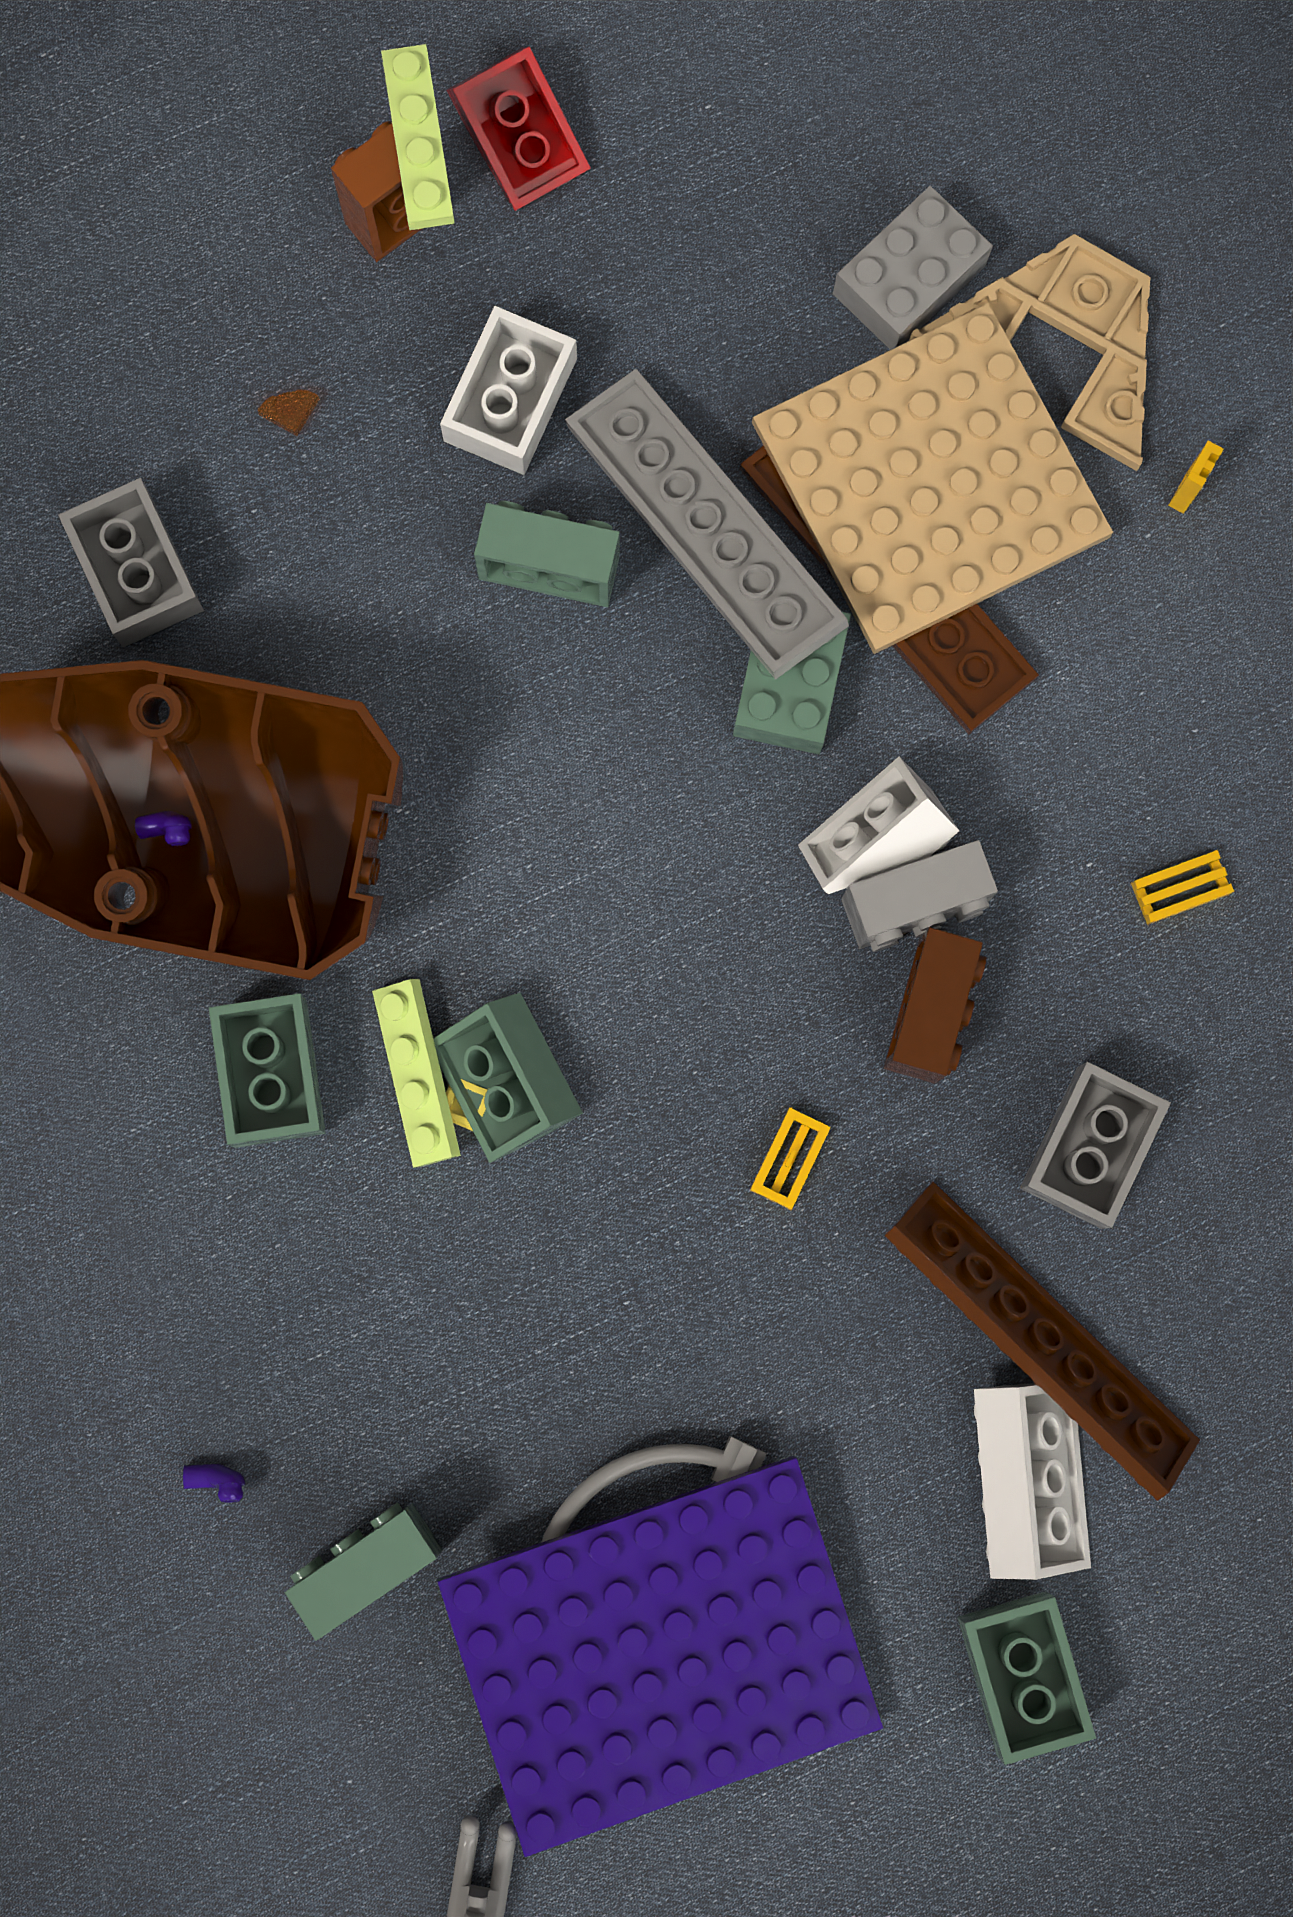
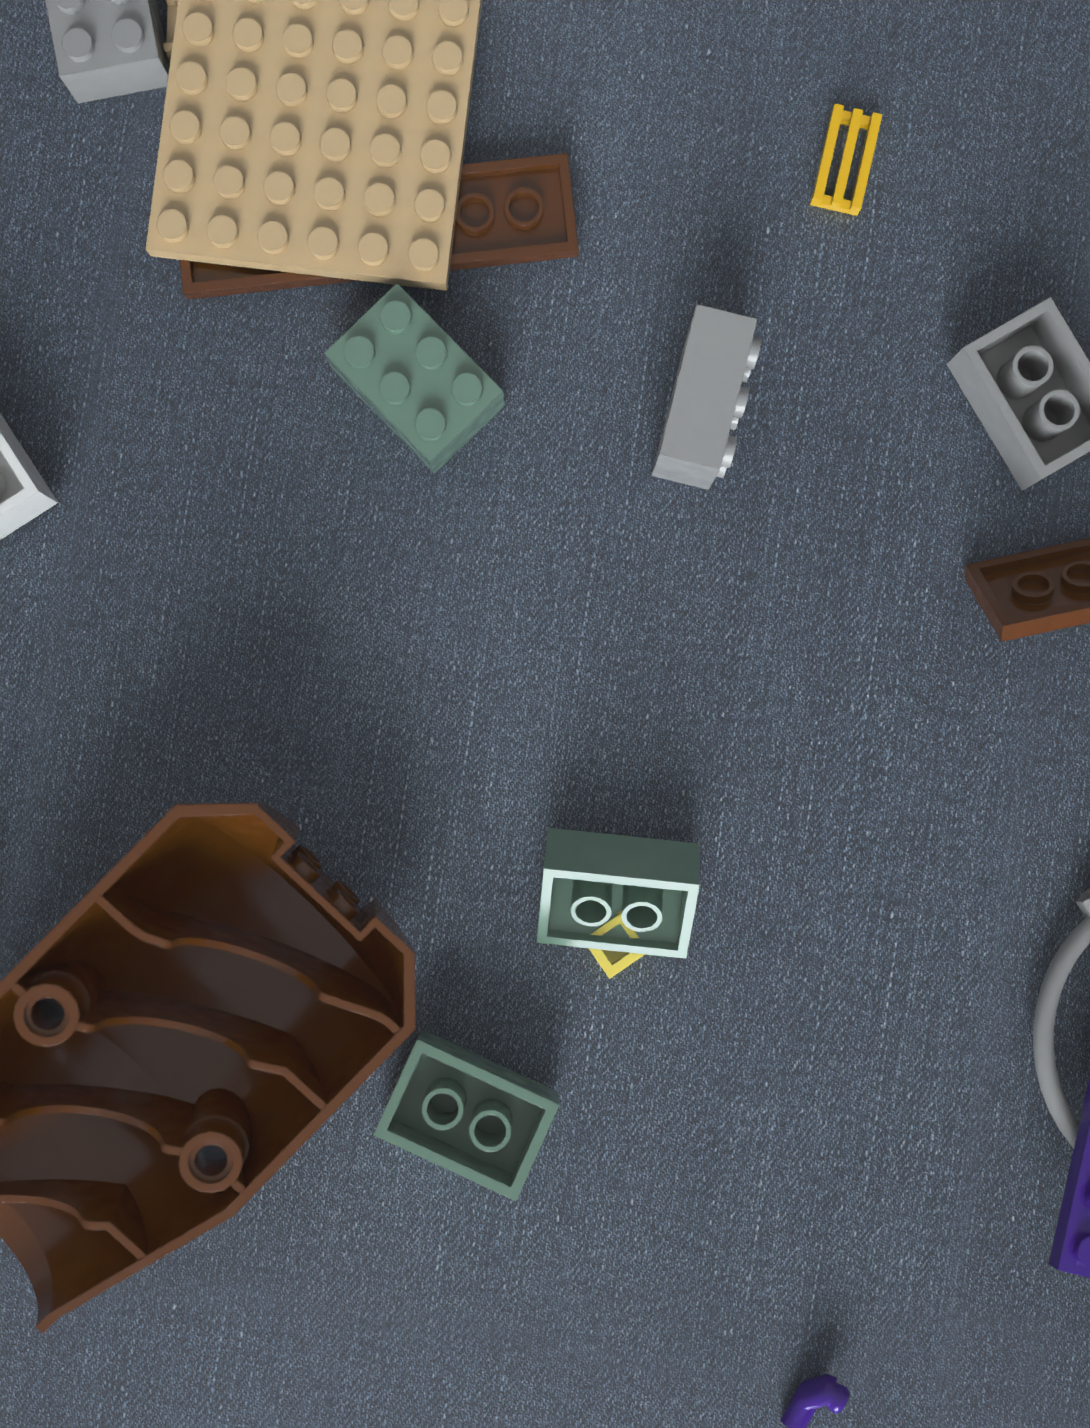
camera: 55 degrees left, 5 degrees up
dark purple arm [135,811,192,846] -> none
sand green brick [284,1502,443,1641] -> none
yellowish green plate [372,979,461,1168] -> none
sand green brick [474,501,620,607] -> none
light grey plate [565,369,849,680] -> none
yellow tile [750,1108,831,1210] -> none
white slope [798,756,959,894] -> none
reddish brown brick [883,927,987,1084] -> none

